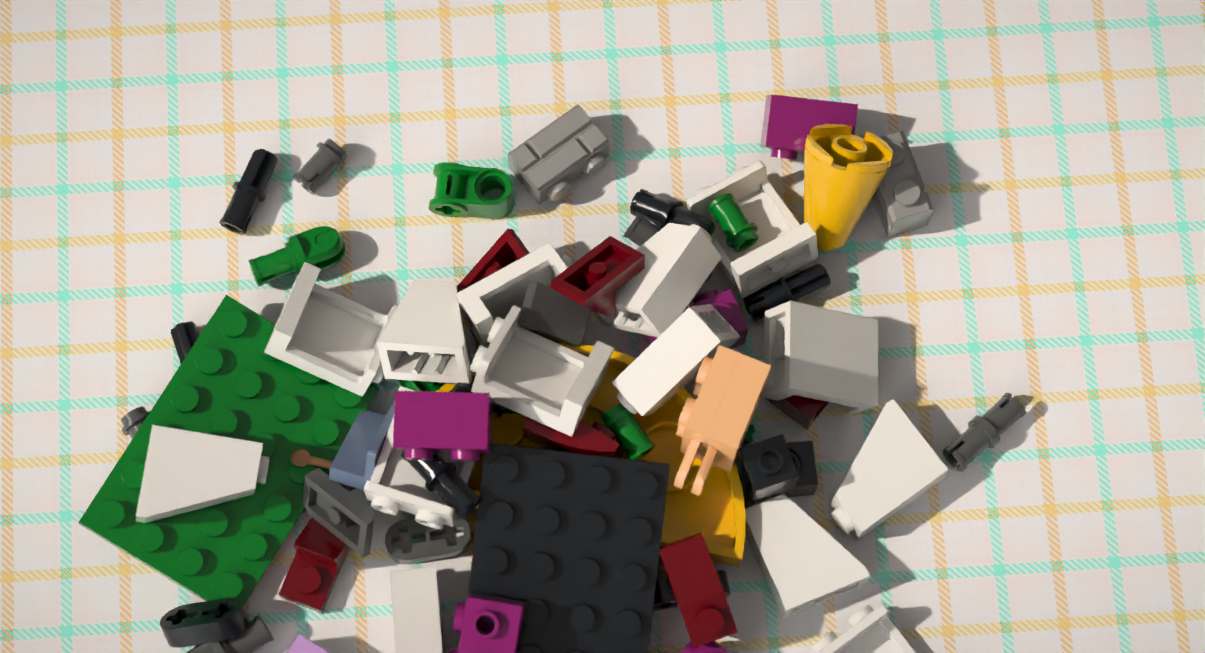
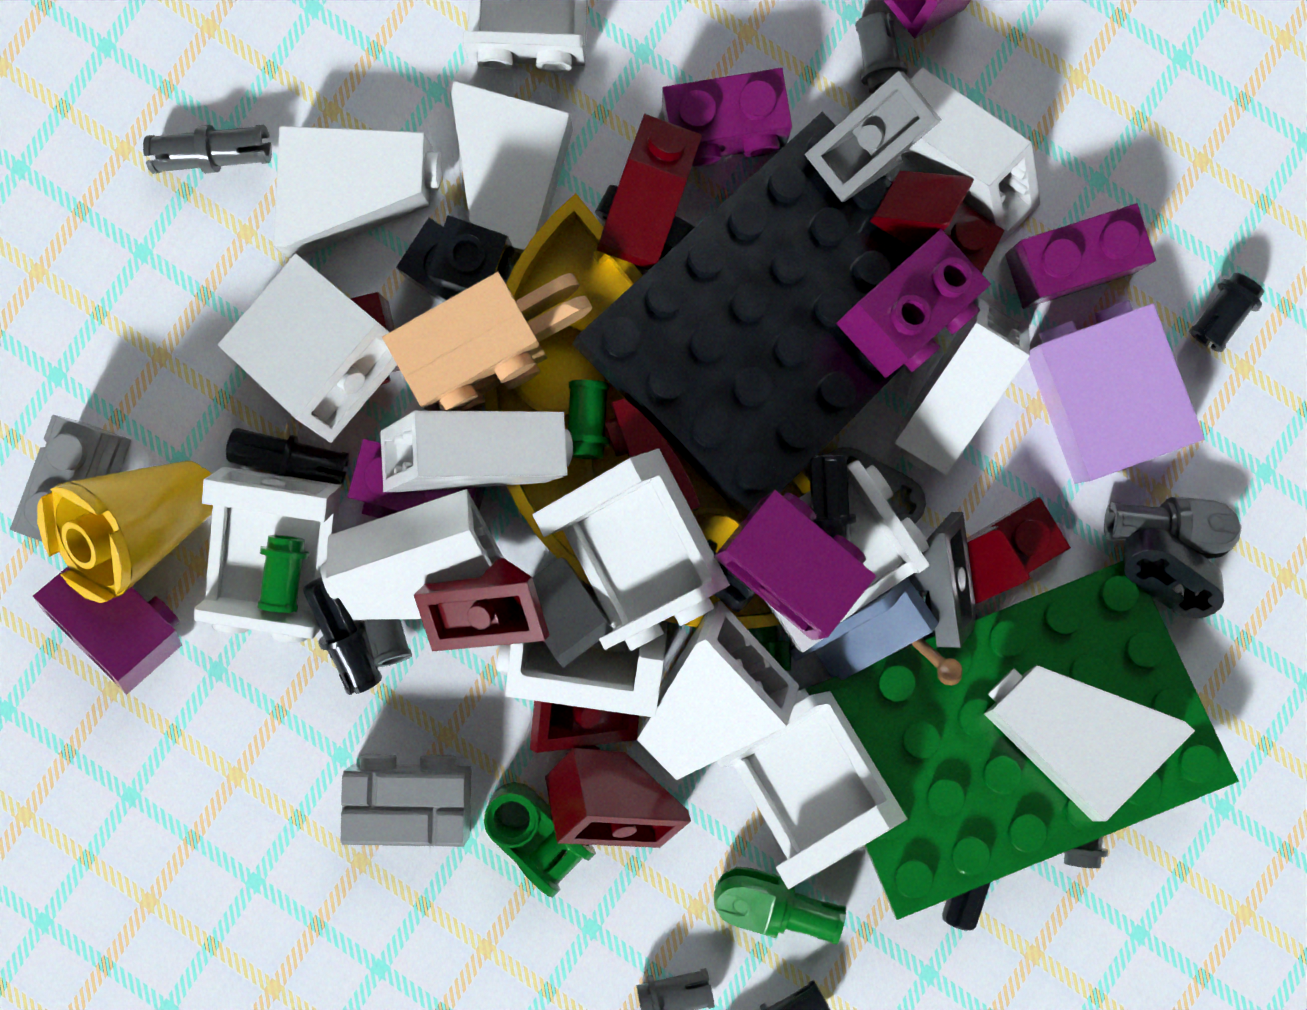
camera: 140 degrees left, 15 degrees up
none -> dark red slope [545,746,691,848]

